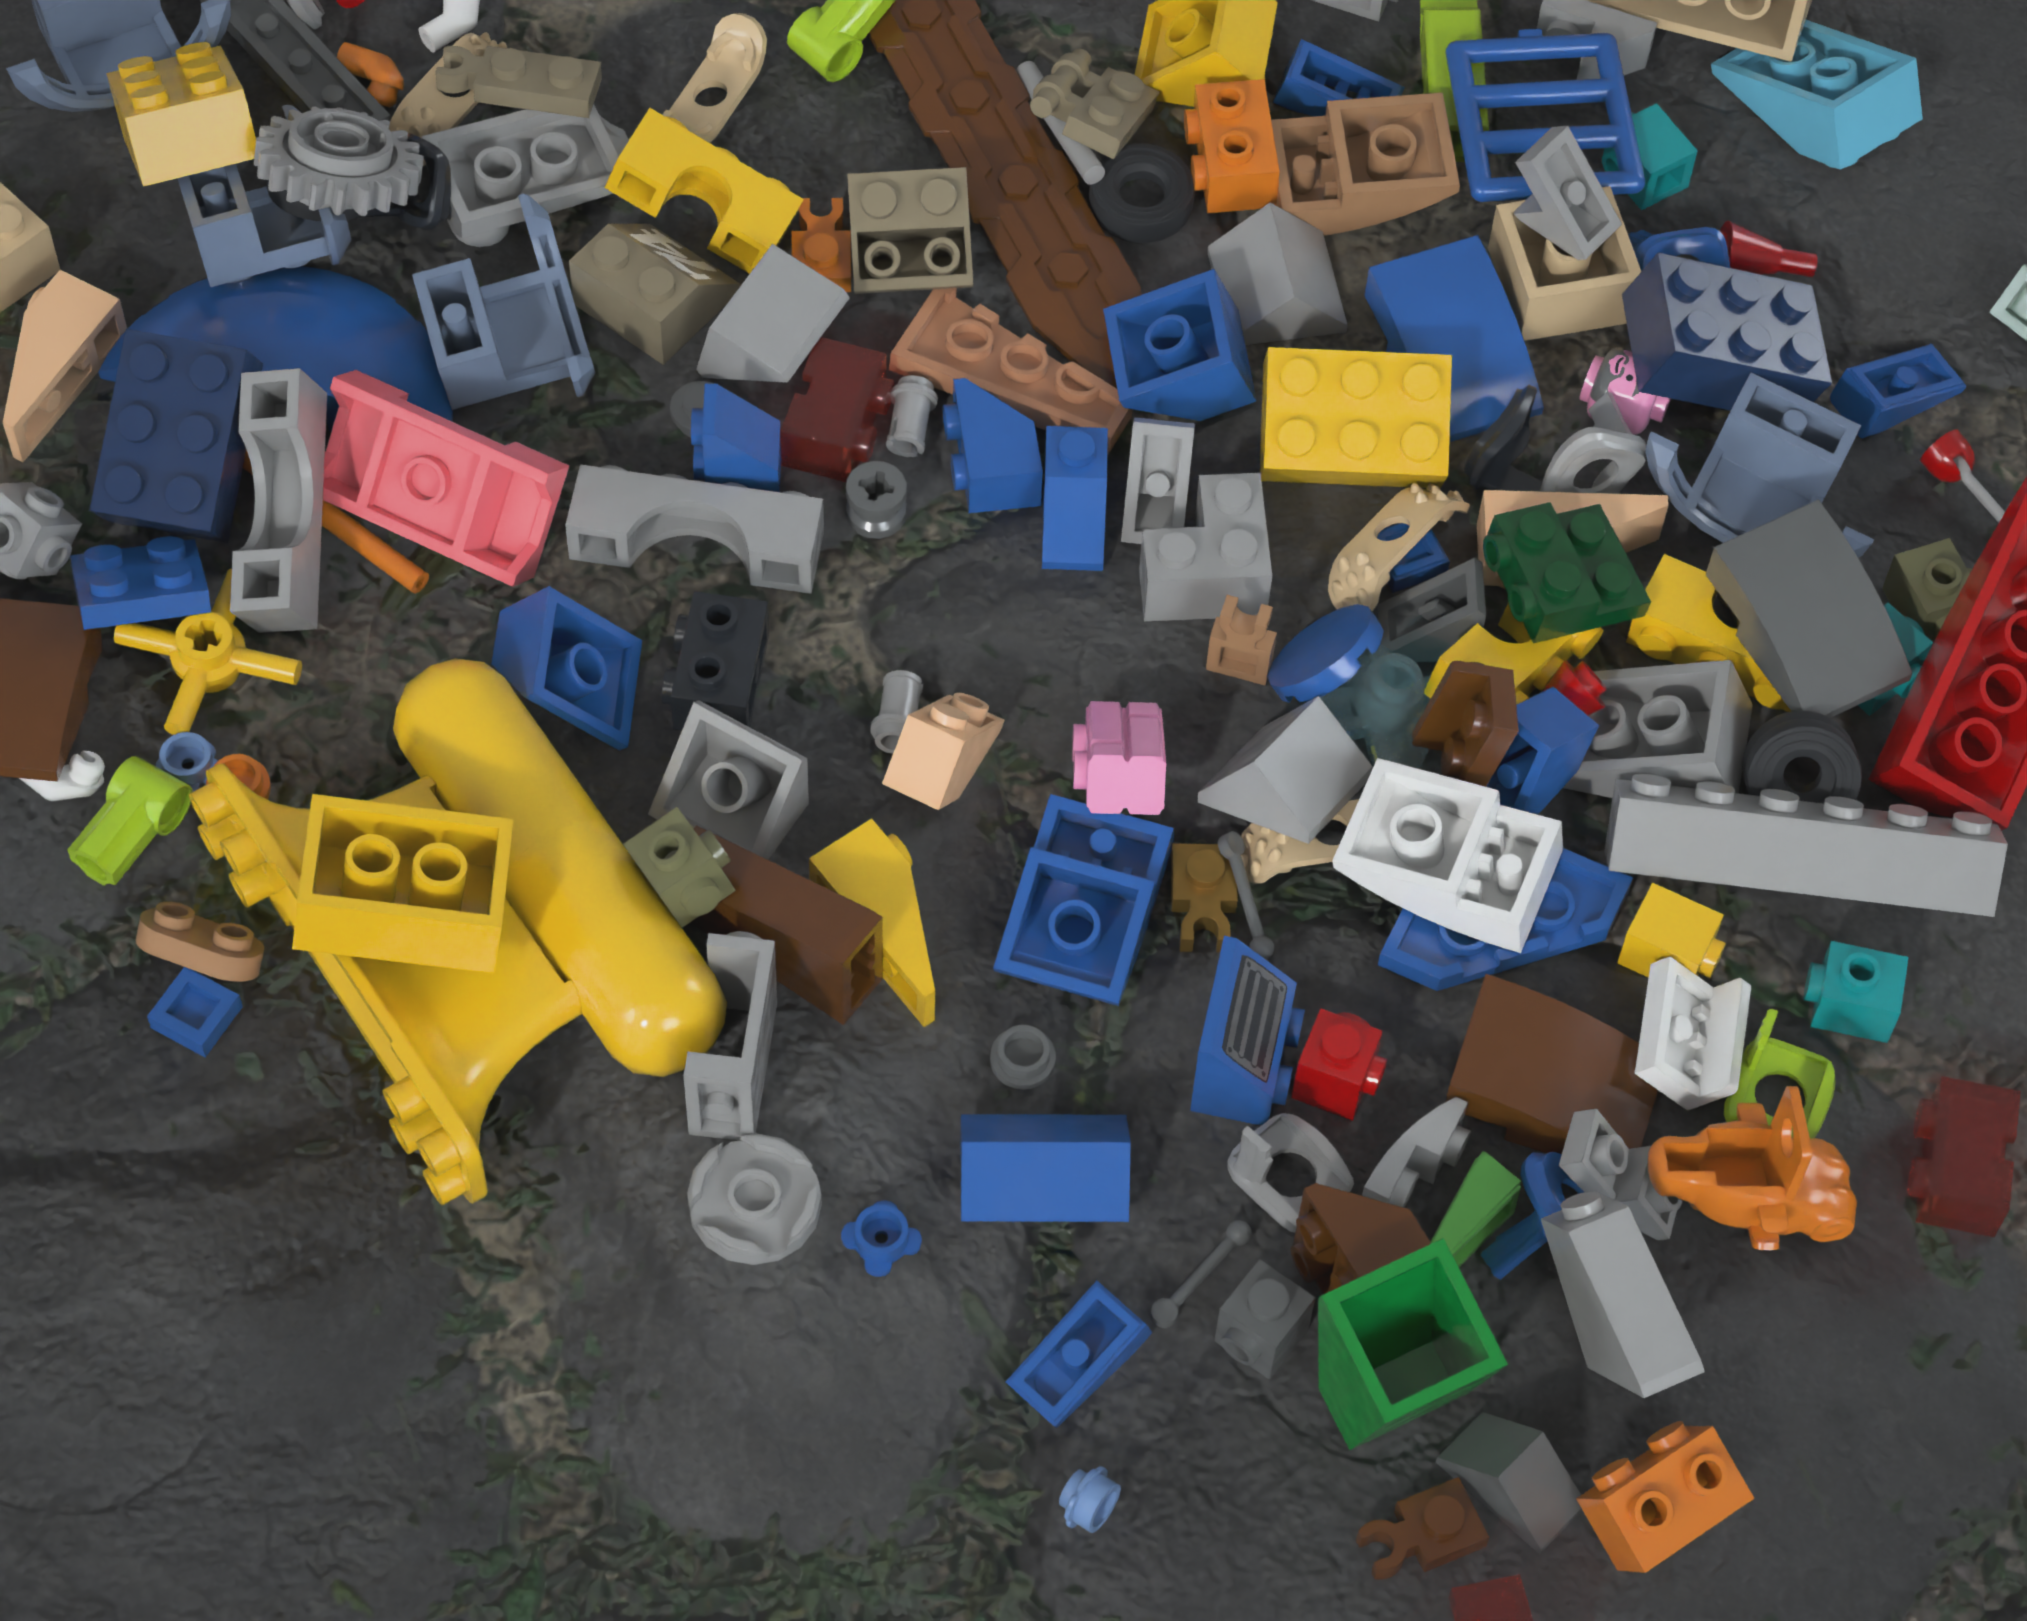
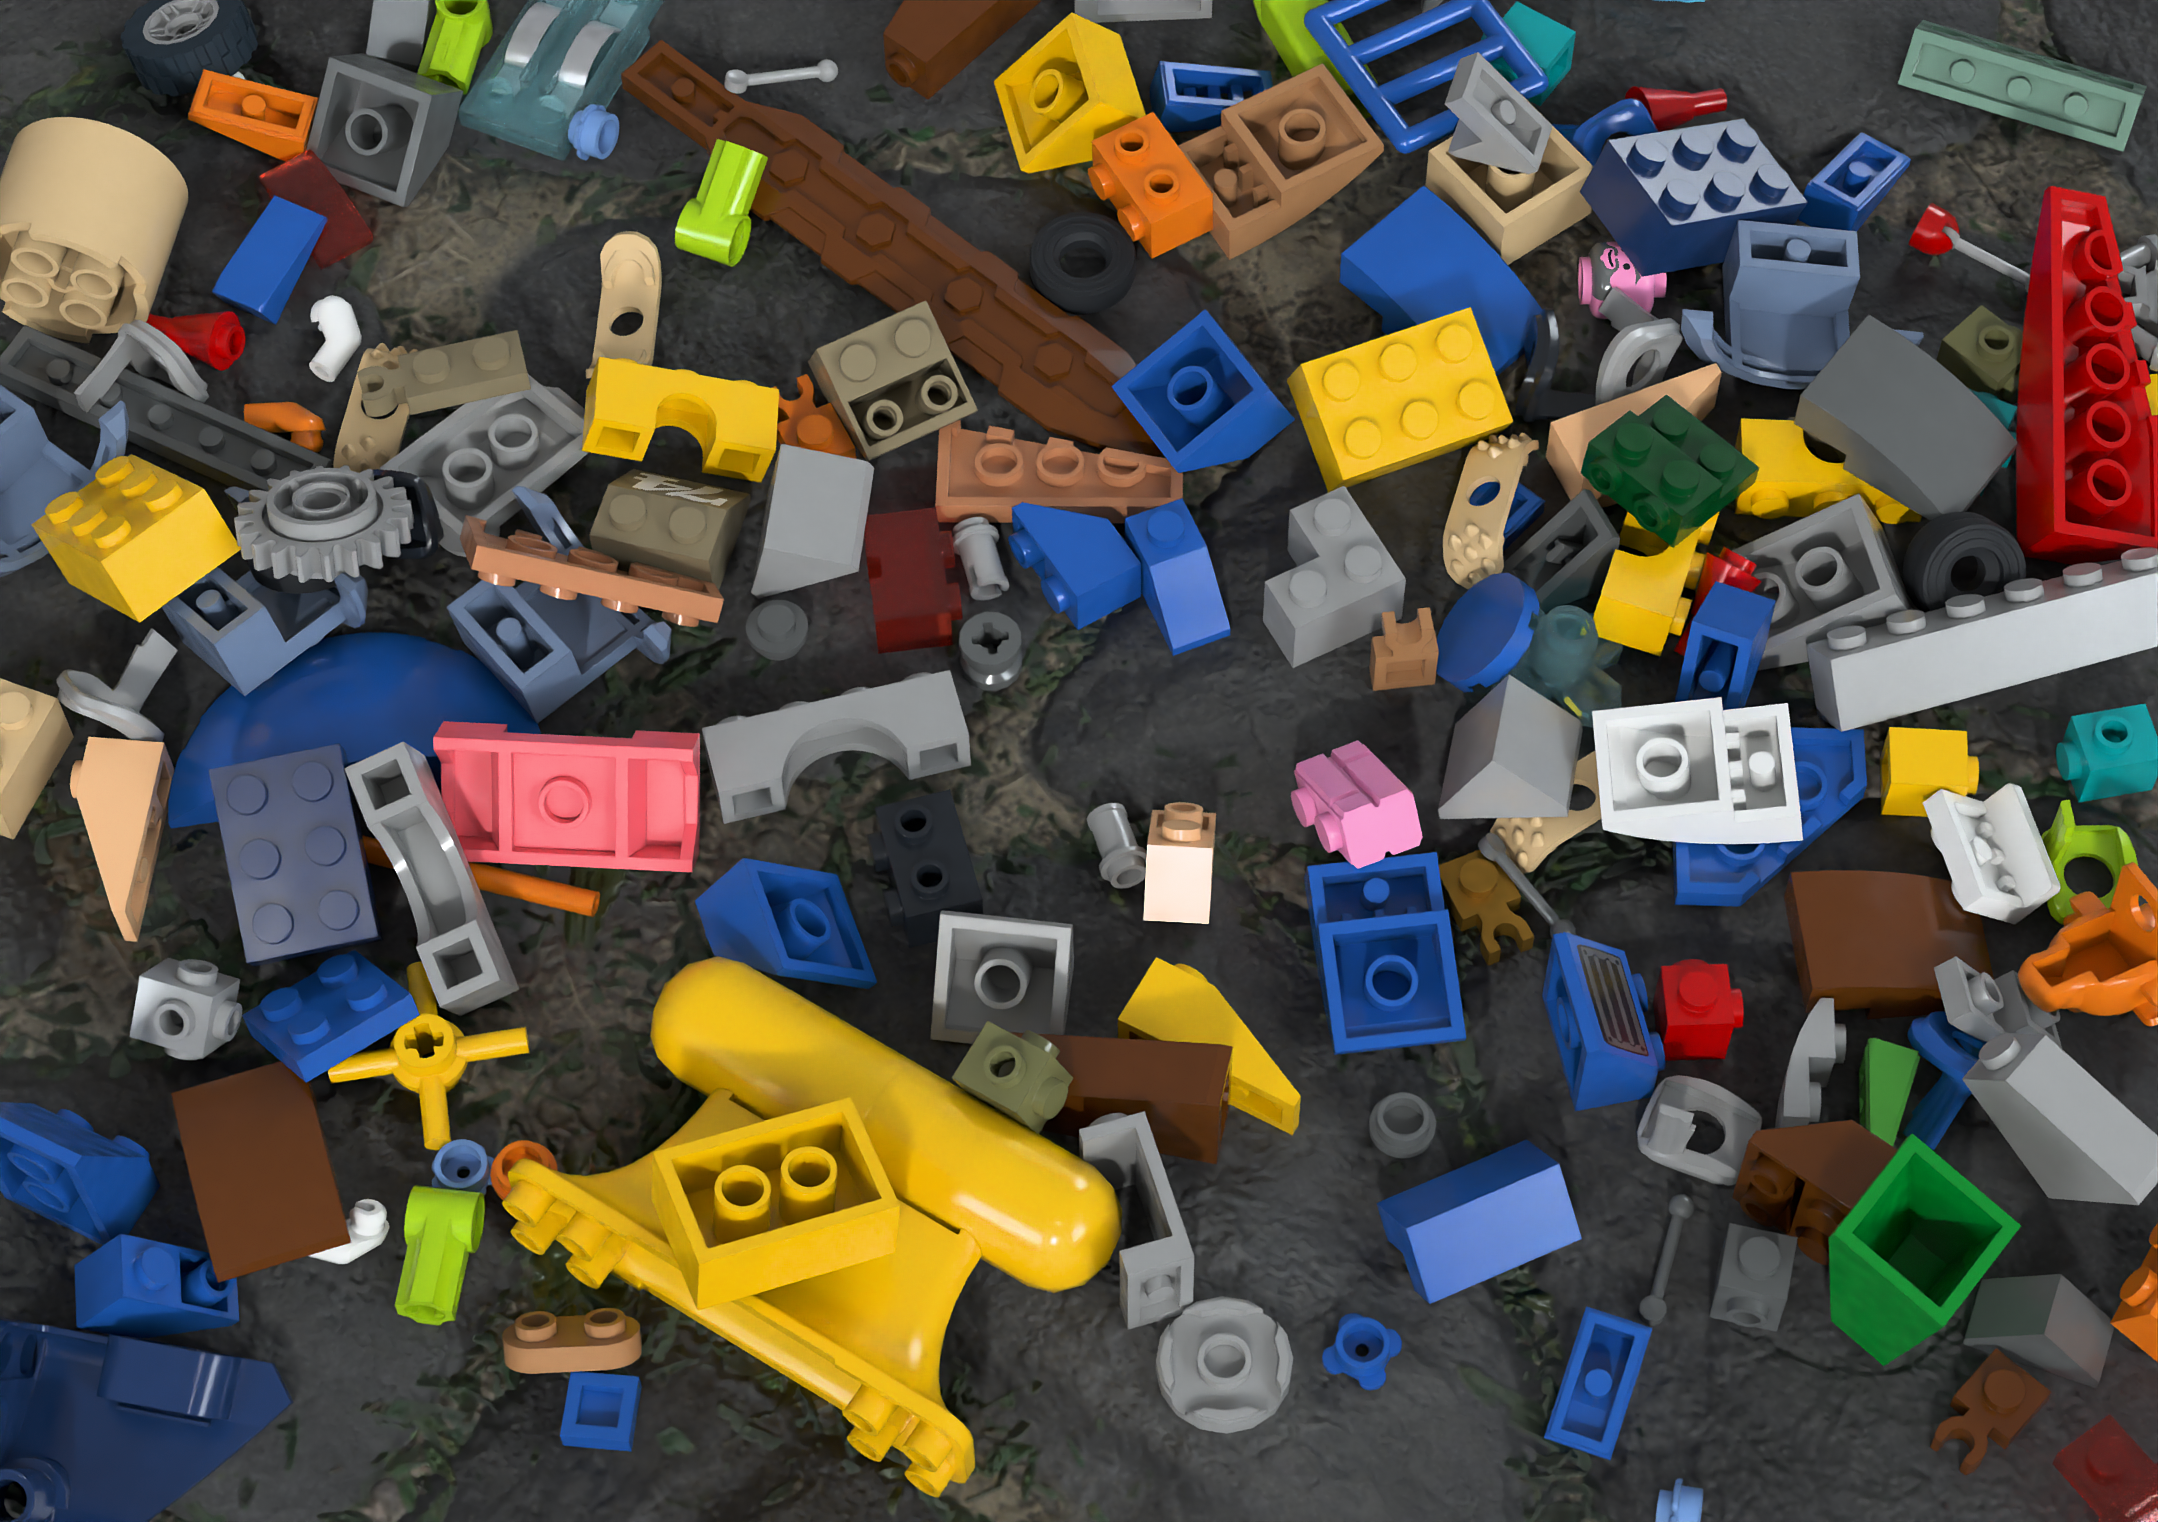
camera: 20 degrees left, 0 degrees up
blue slope [691,384,781,492] -> none
light grey bar [1016,61,1105,184] -> none
dark tan plate [1030,49,1159,159] -> none
light grey slope [1121,417,1195,544] -> none
light grey slope [1207,203,1347,345] -> none
reddish brown bracket [1412,661,1519,787] -> none
none -> light grey piece [56,628,178,742]
none -> nougat wing [460,515,724,627]

